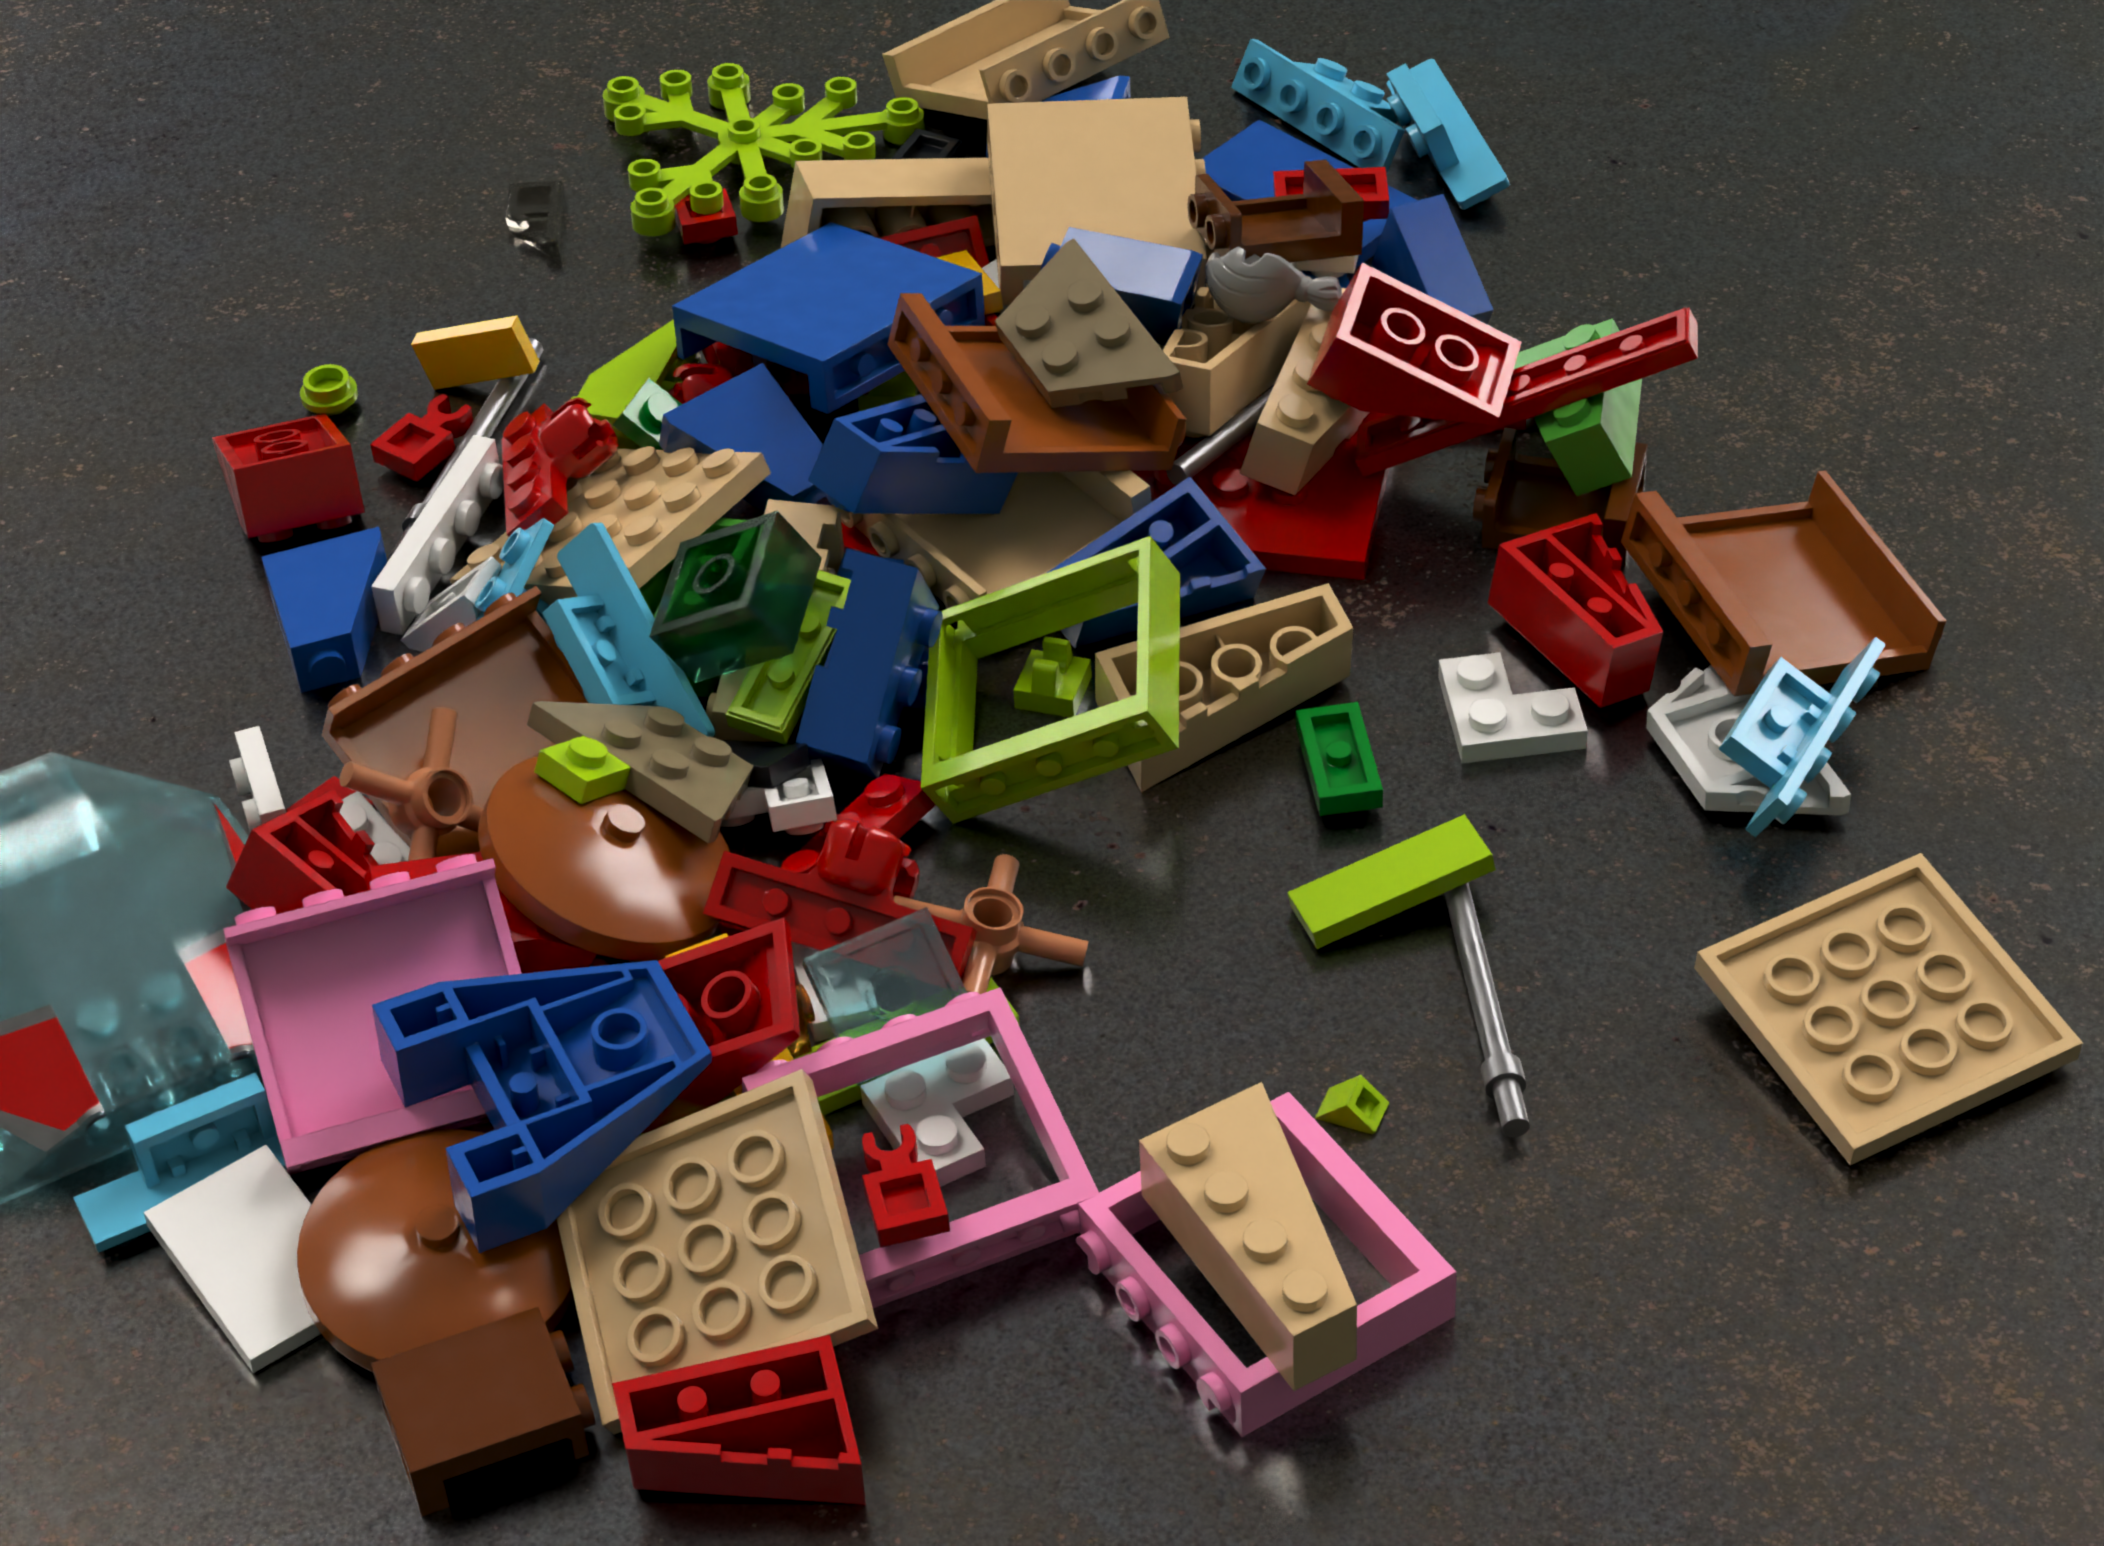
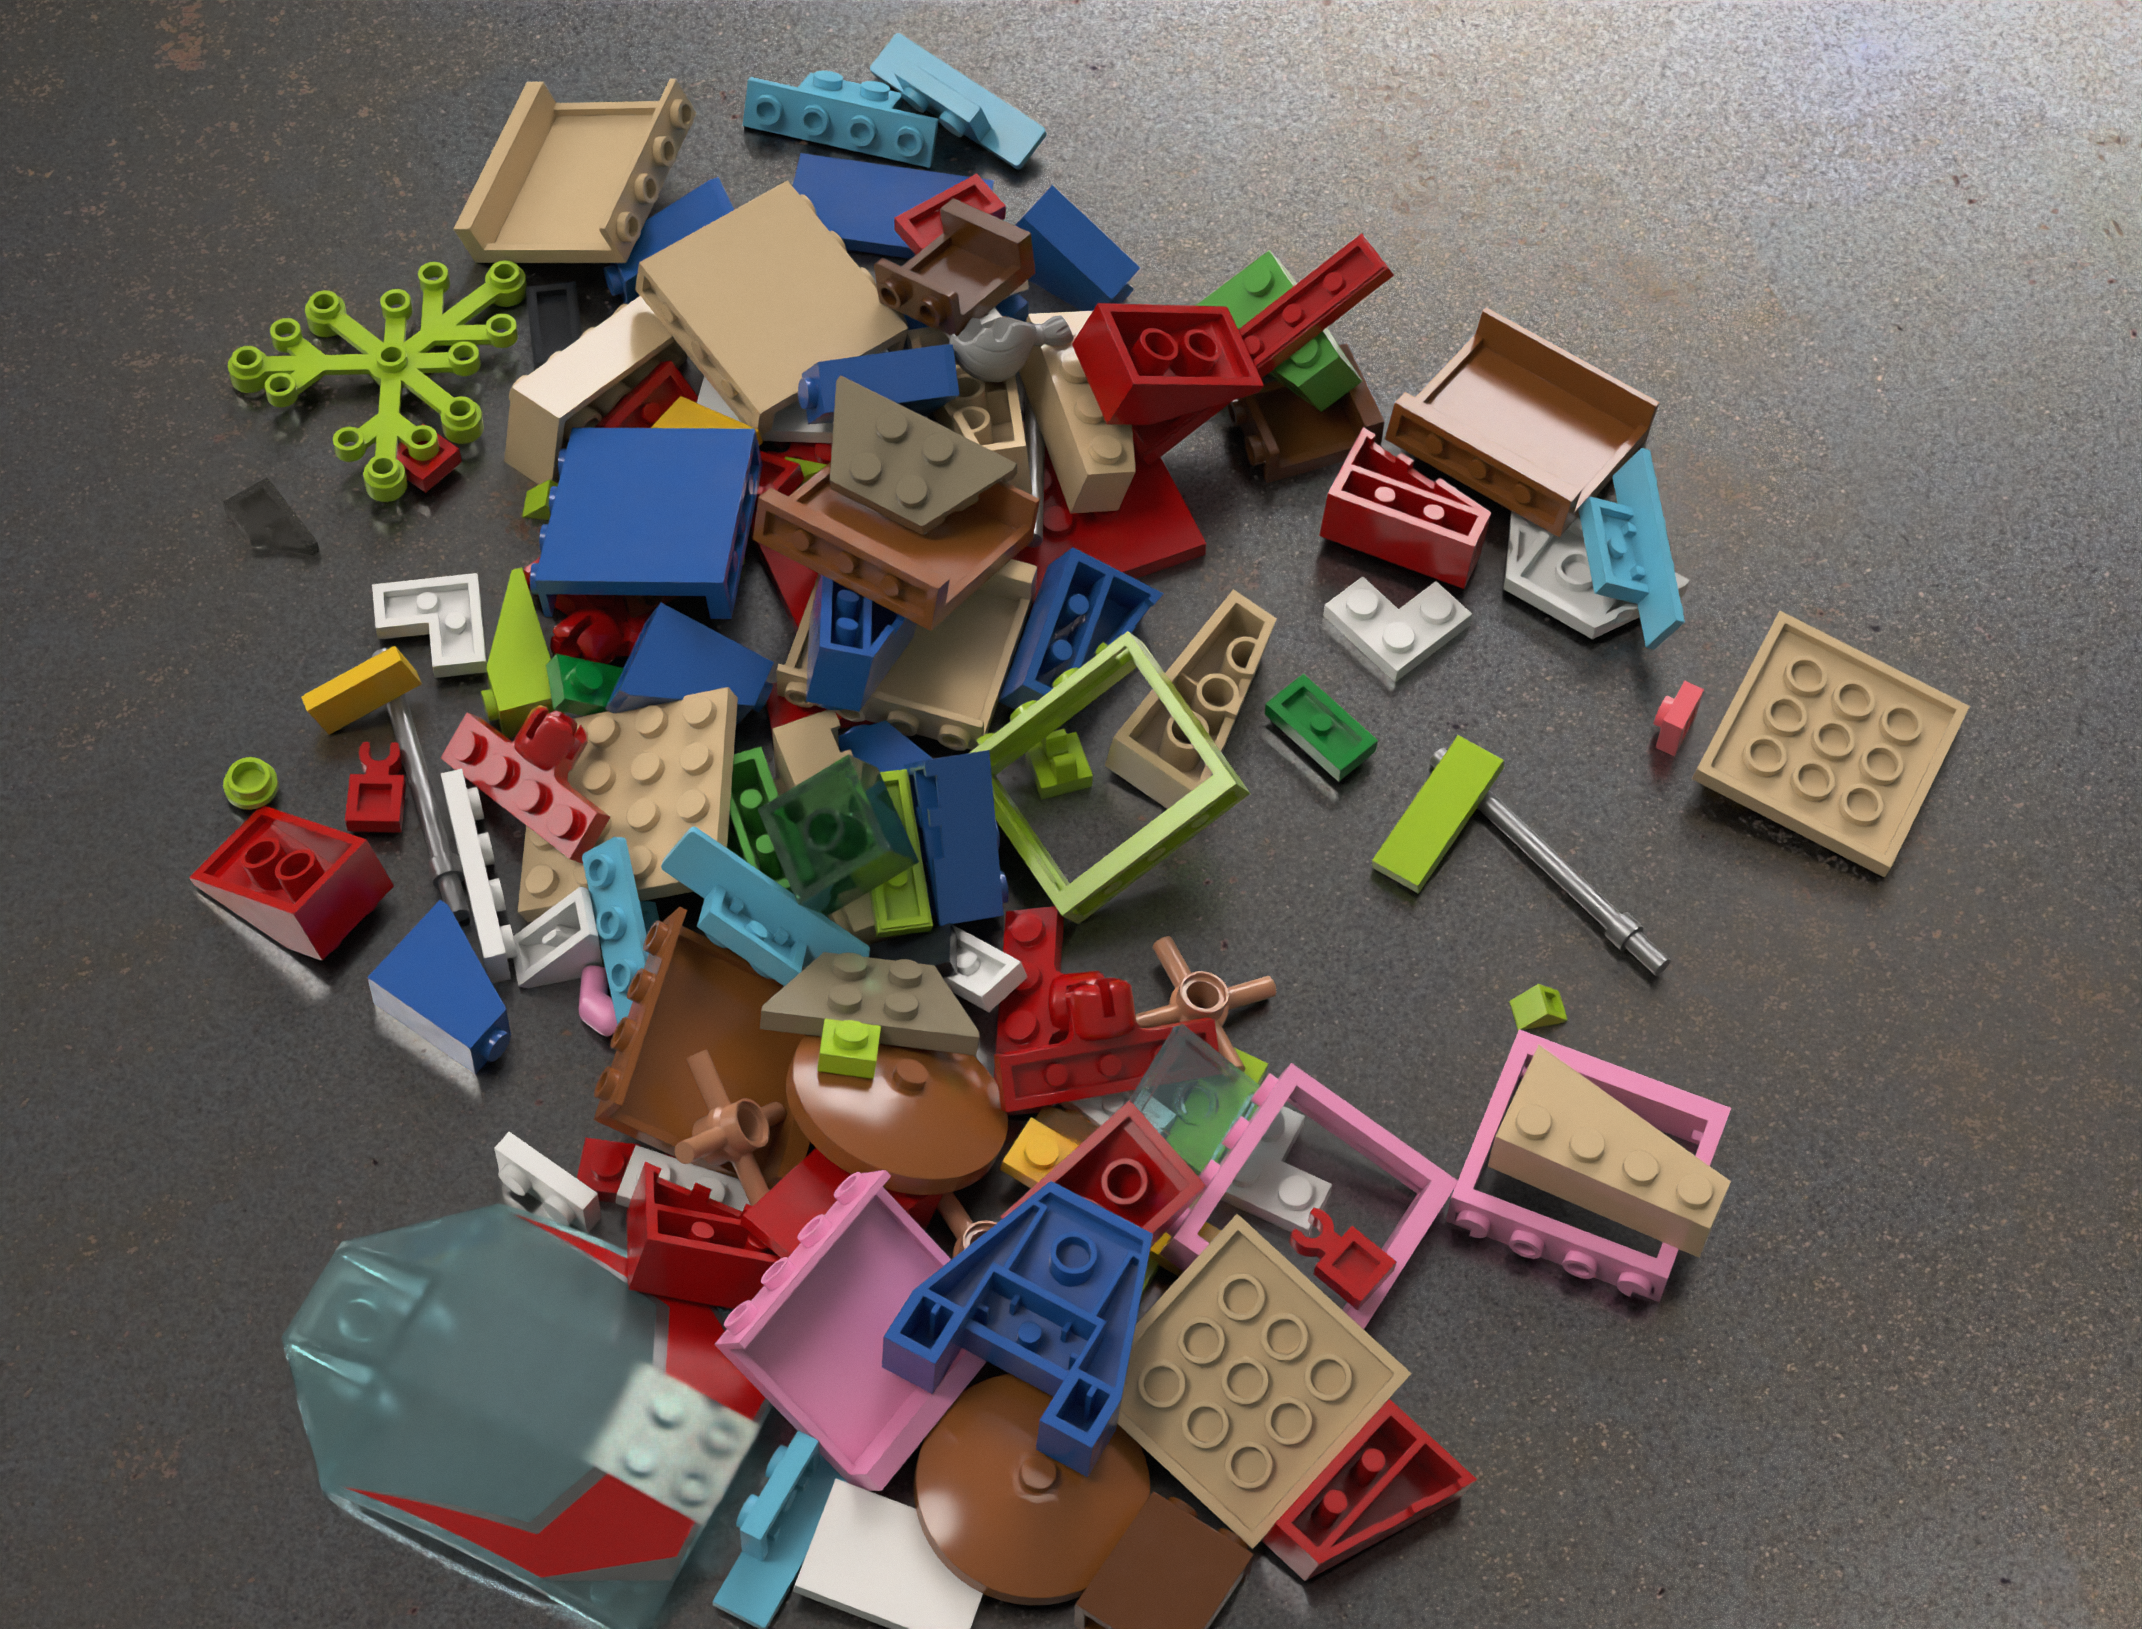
camera: 40 degrees left, 15 degrees up
none -> white plate [372,573,487,678]
none -> coral plate [1653,681,1704,757]

